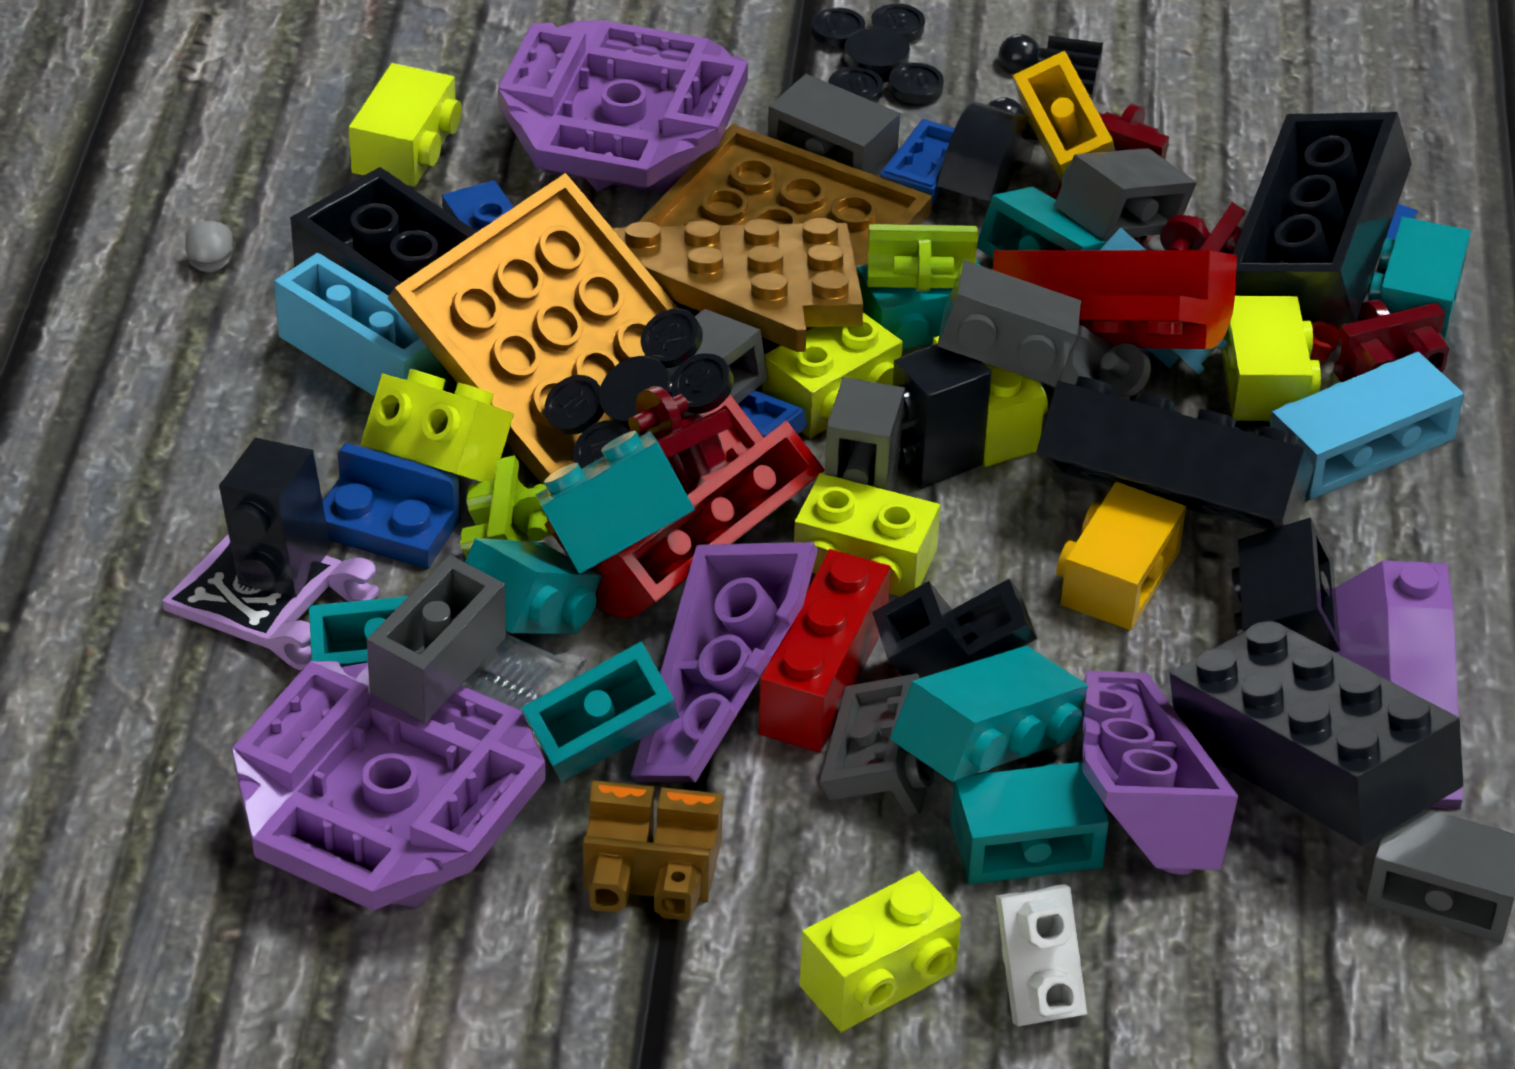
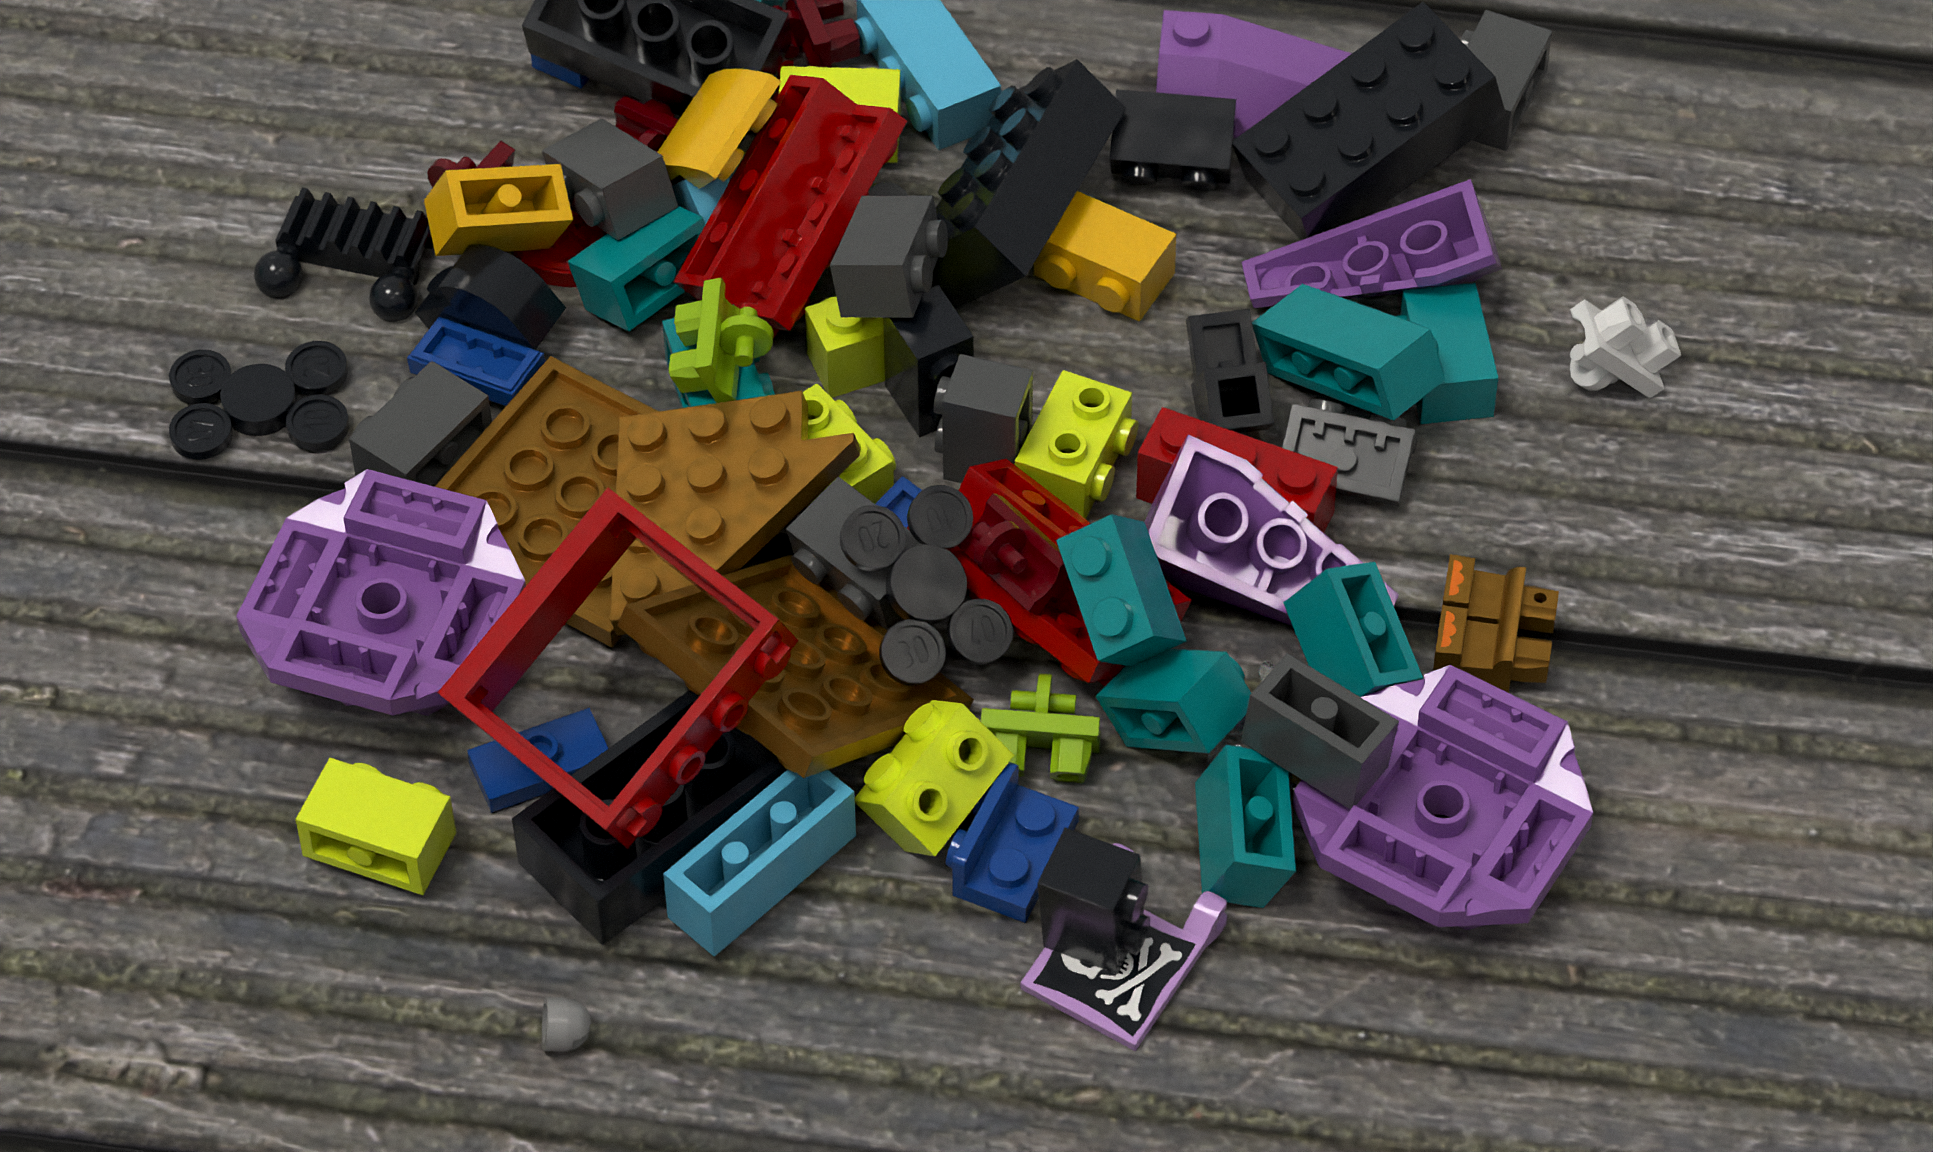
camera: 85 degrees left, 10 degrees up
neon yellow brick [799,871,962,1033] -> none
none -> red window [437,488,799,848]
none -> yellow slope [657,69,781,189]

